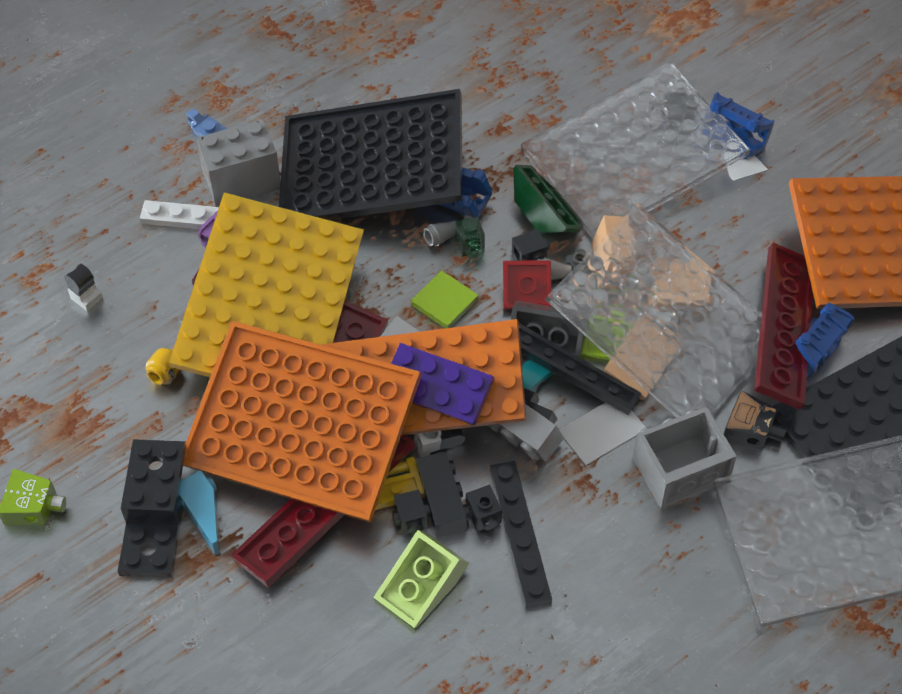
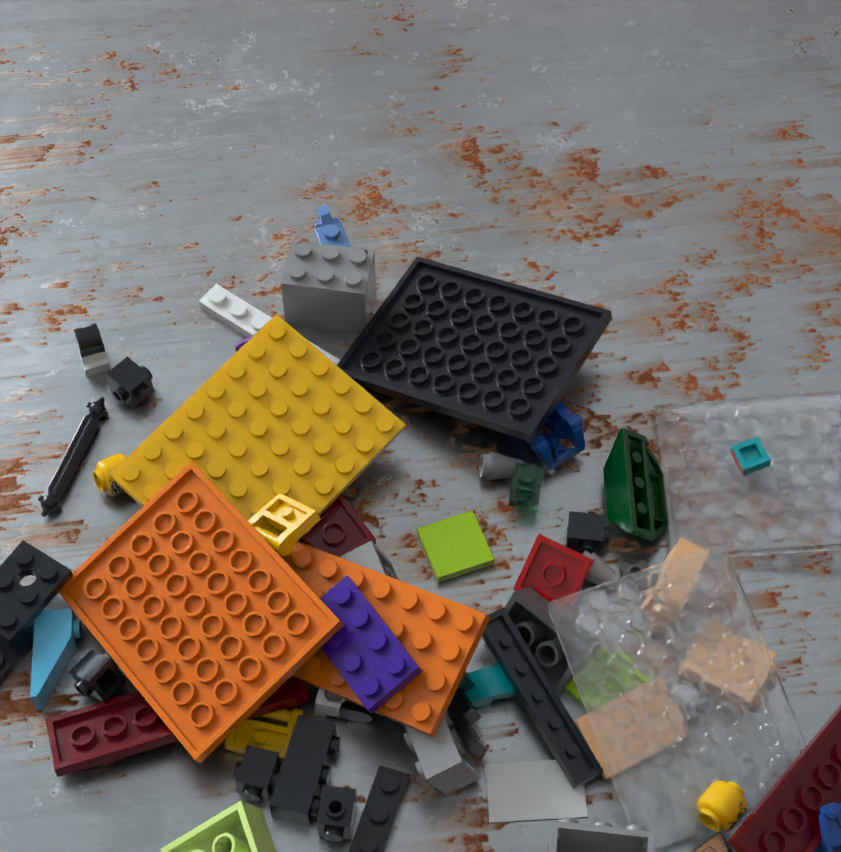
camera: 30 degrees right, 0 degrees up
none -> black wheel [38,397,108,517]
none -> black brick [69,650,127,703]
none -> black brick [106,356,154,408]
none -> yellow plate [248,493,321,556]
none -> yellow head [697,781,748,832]
none -> teal plate [730,437,771,476]

